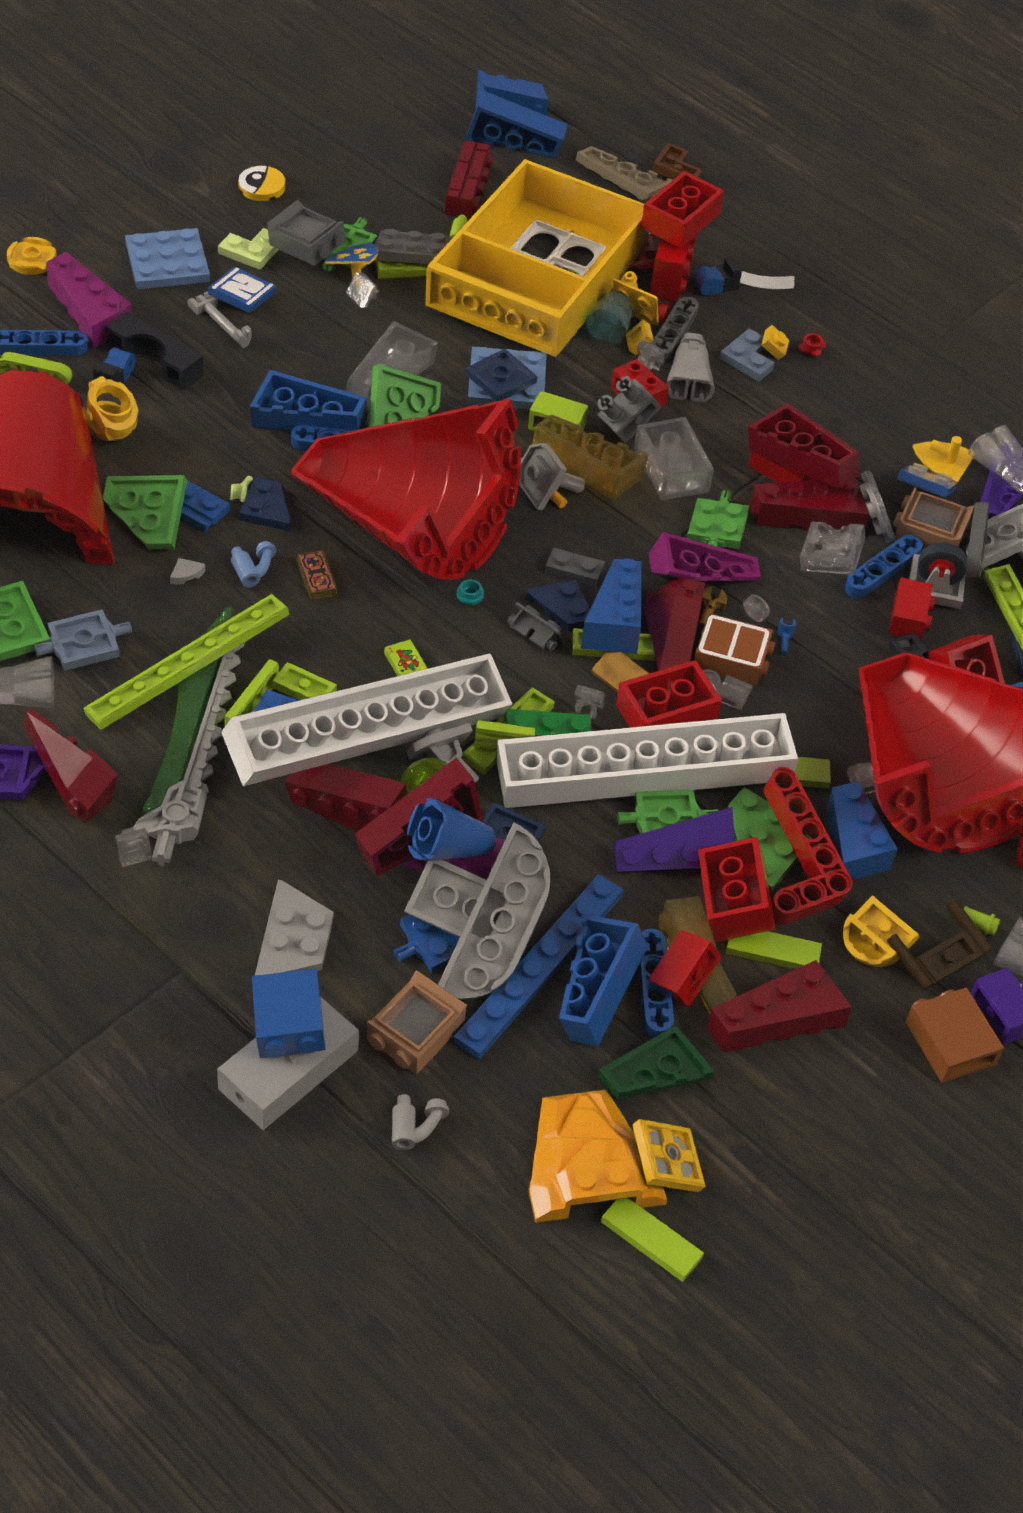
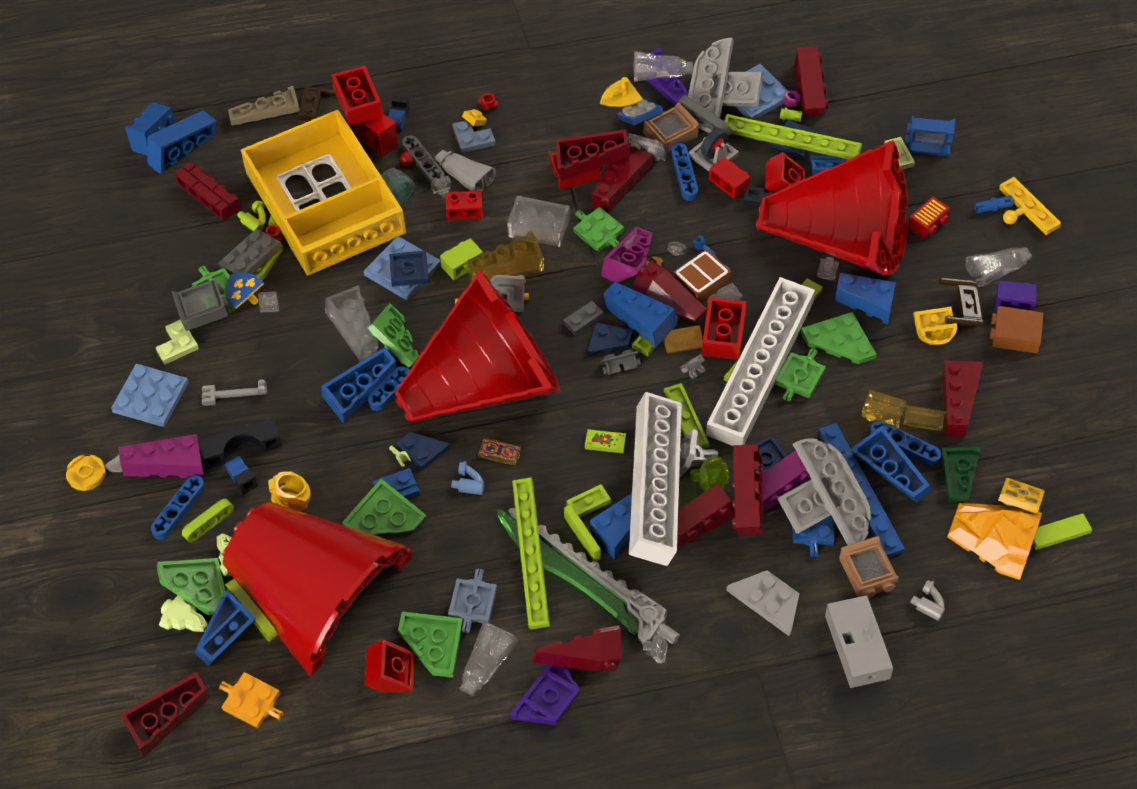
camera: 50 degrees left, 5 degrees up
light grey tile [170,558,205,585] -> none
tile [208,266,276,313] -> none
tile [238,166,286,202] -> none
blue brick [252,968,326,1058] -> none
blue cone [407,798,496,861] -> none
teal plate [457,579,484,605] -> none
lime tile [474,720,535,750] -> none
green plate [504,709,592,737] -> none
dark grey brick [597,376,662,443] -> none
yellow hinge [613,271,659,327] -> none
dark purple wing [614,807,734,872] -> none
yellow plate [625,320,654,355] -> none
red panel [649,930,722,1008] -> none
reddish brown plate [651,143,702,179] -> none
red brick [698,837,776,942] -> none
lime tile [725,931,822,969] -> none
white sticker [740,271,794,289] -> none
red beam [764,767,853,926] -> none
clear brick [799,522,865,575] -> none
lime pin [964,906,1000,937] -> none

